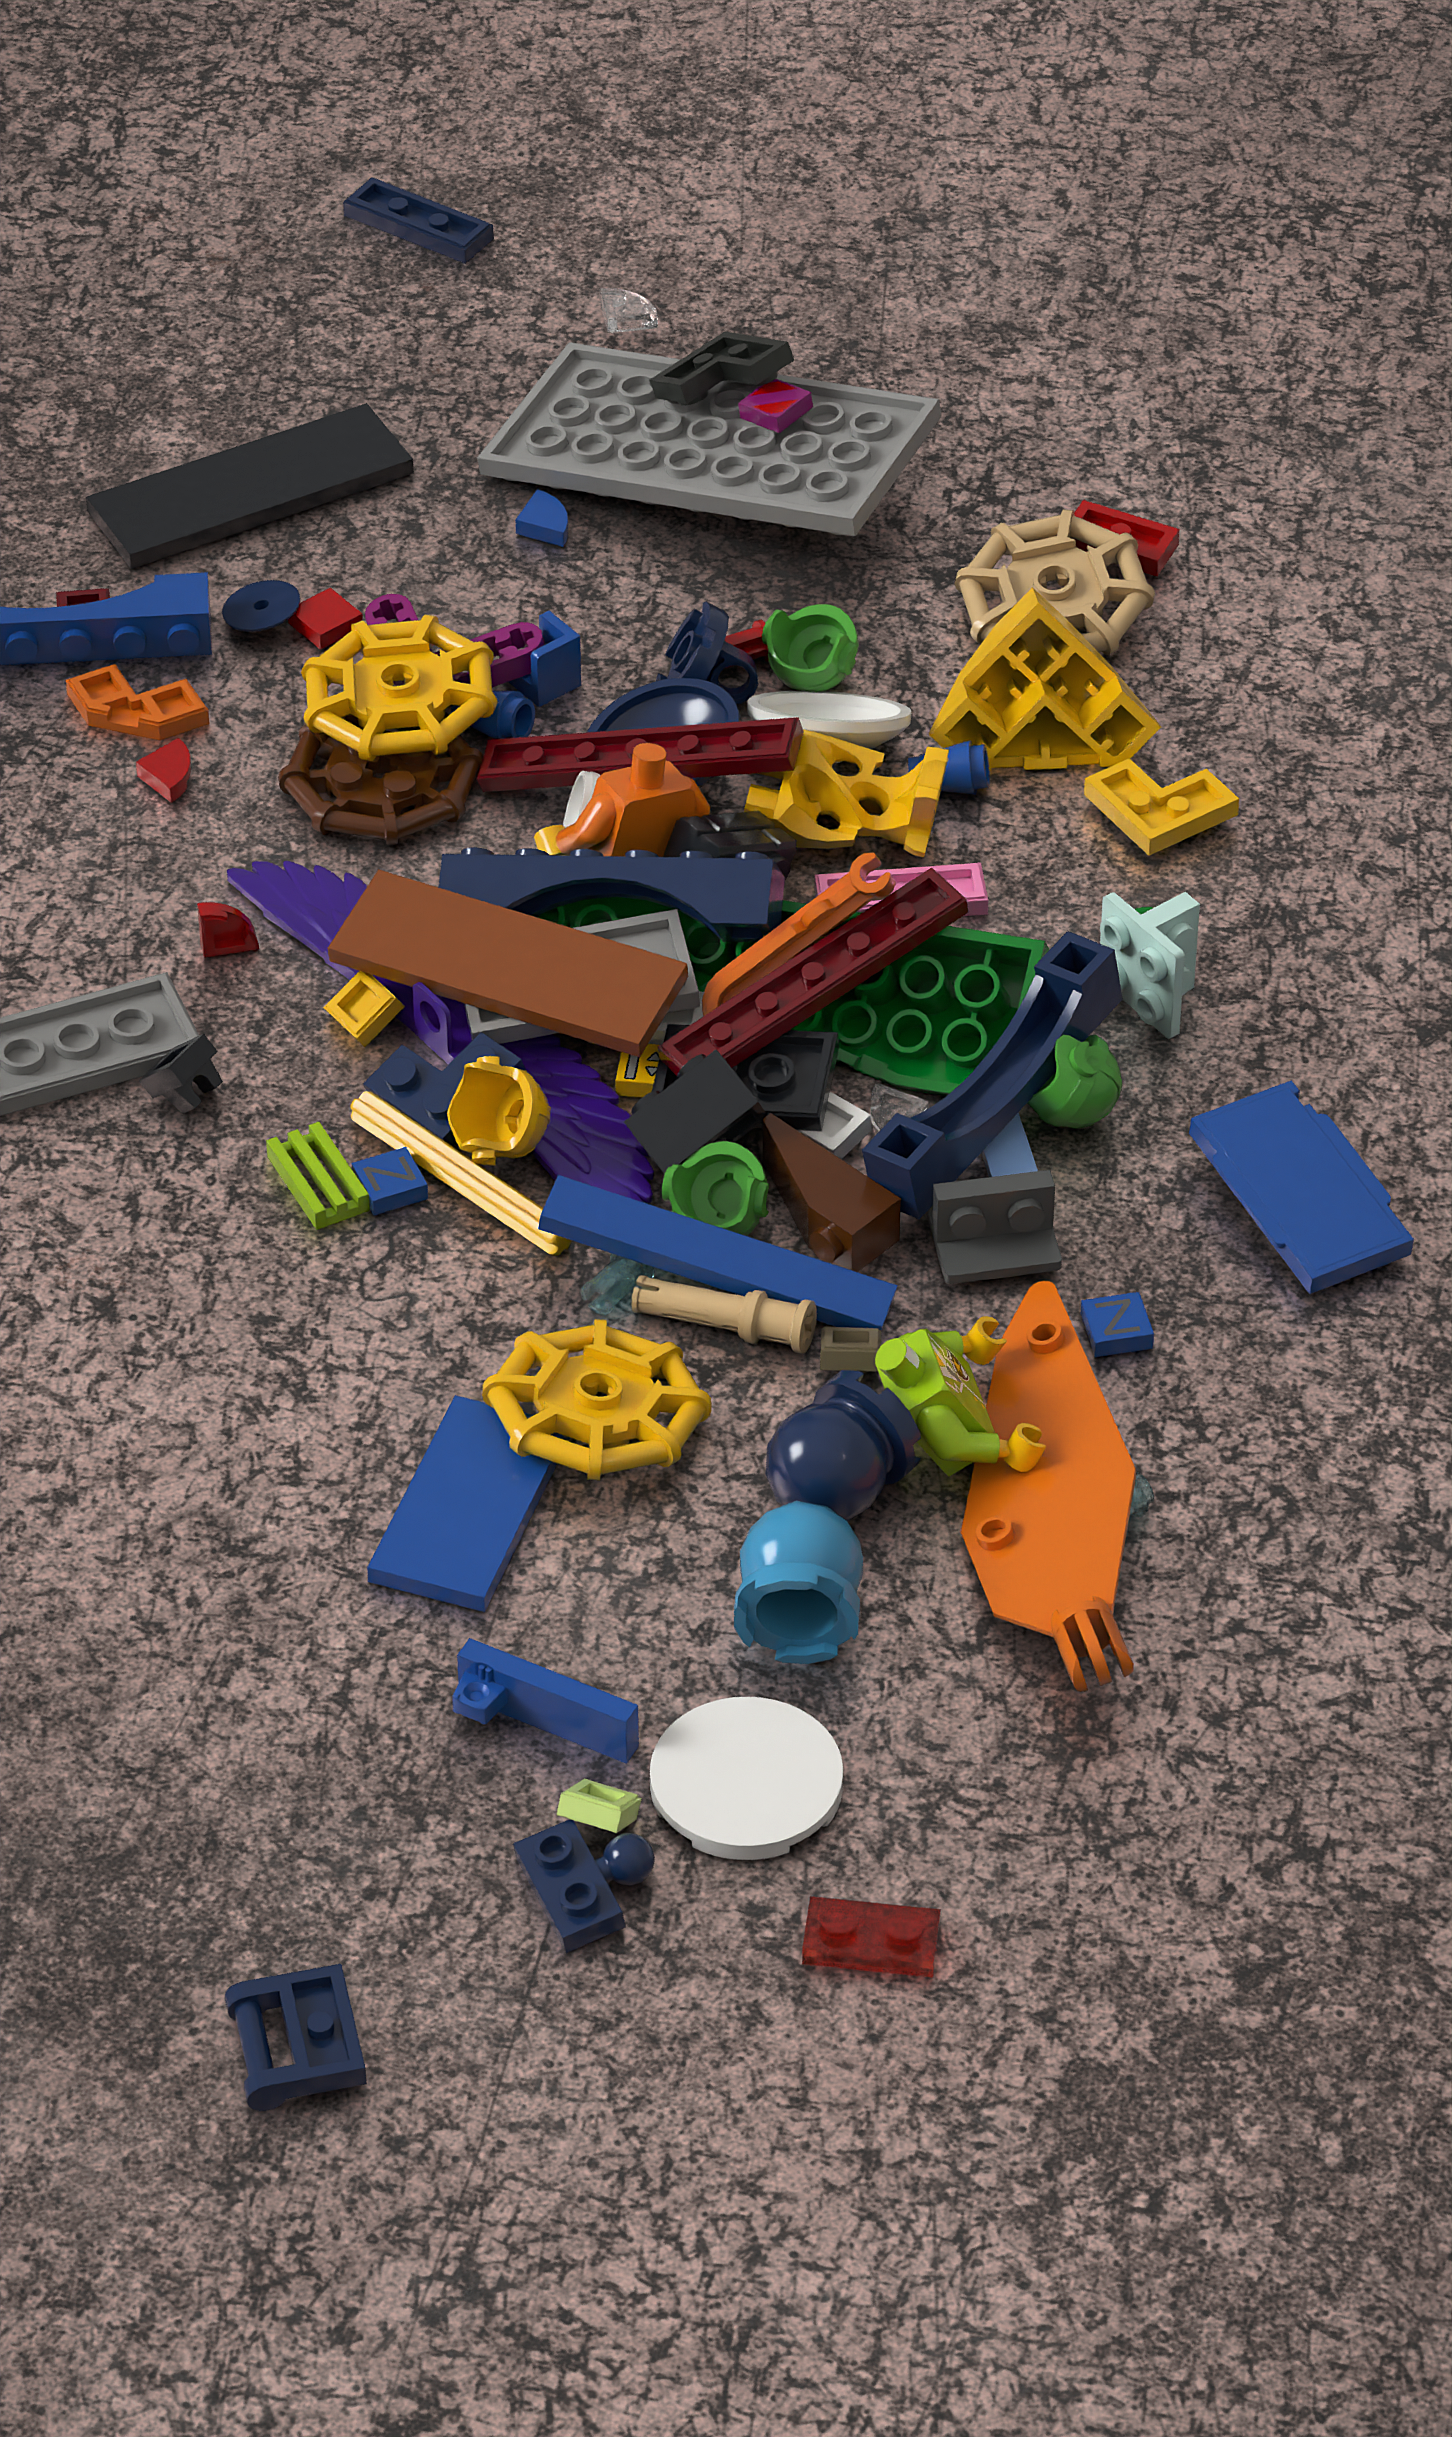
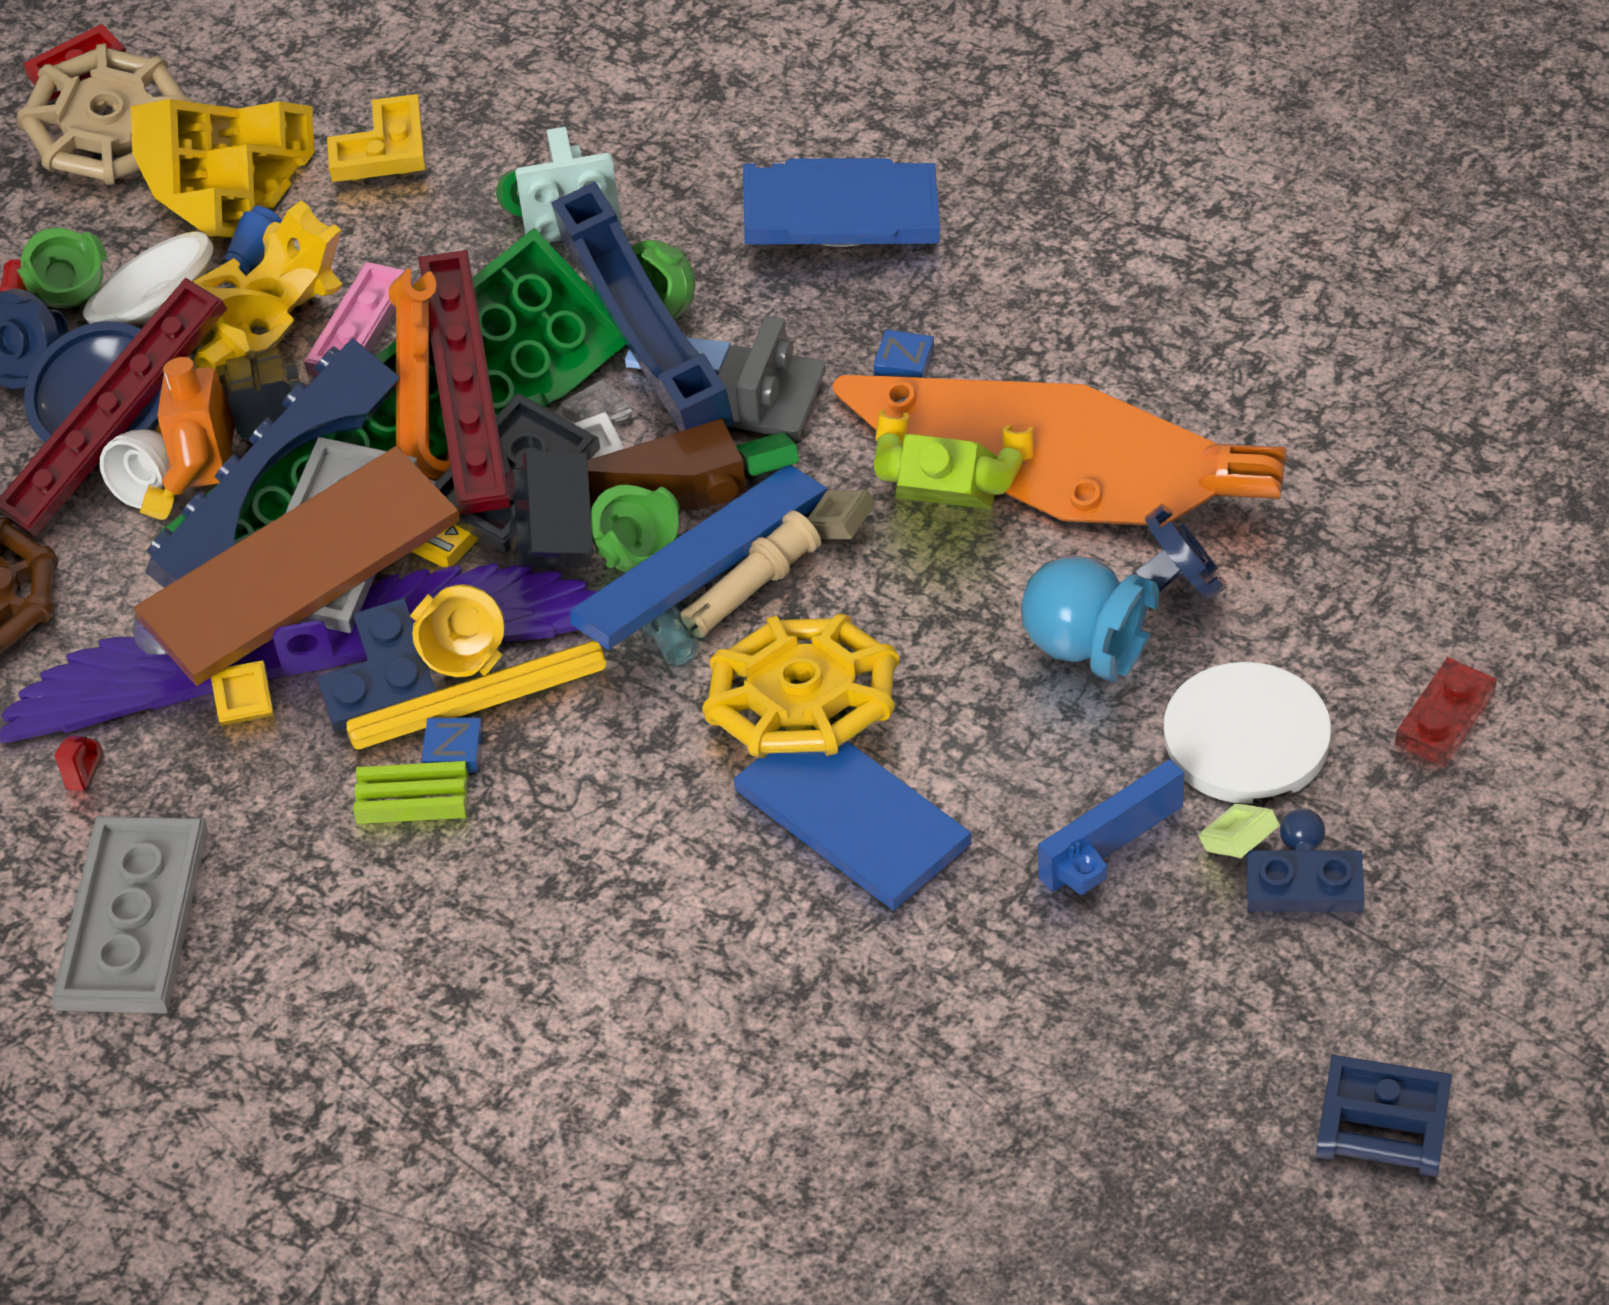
camera: 60 degrees left, 5 degrees up
black tile [139,1034,223,1114] -> none
dark blue tile [765,1370,921,1521] -> none
none -> green tile [736,432,799,476]
none -> dark blue tile [1132,503,1228,601]

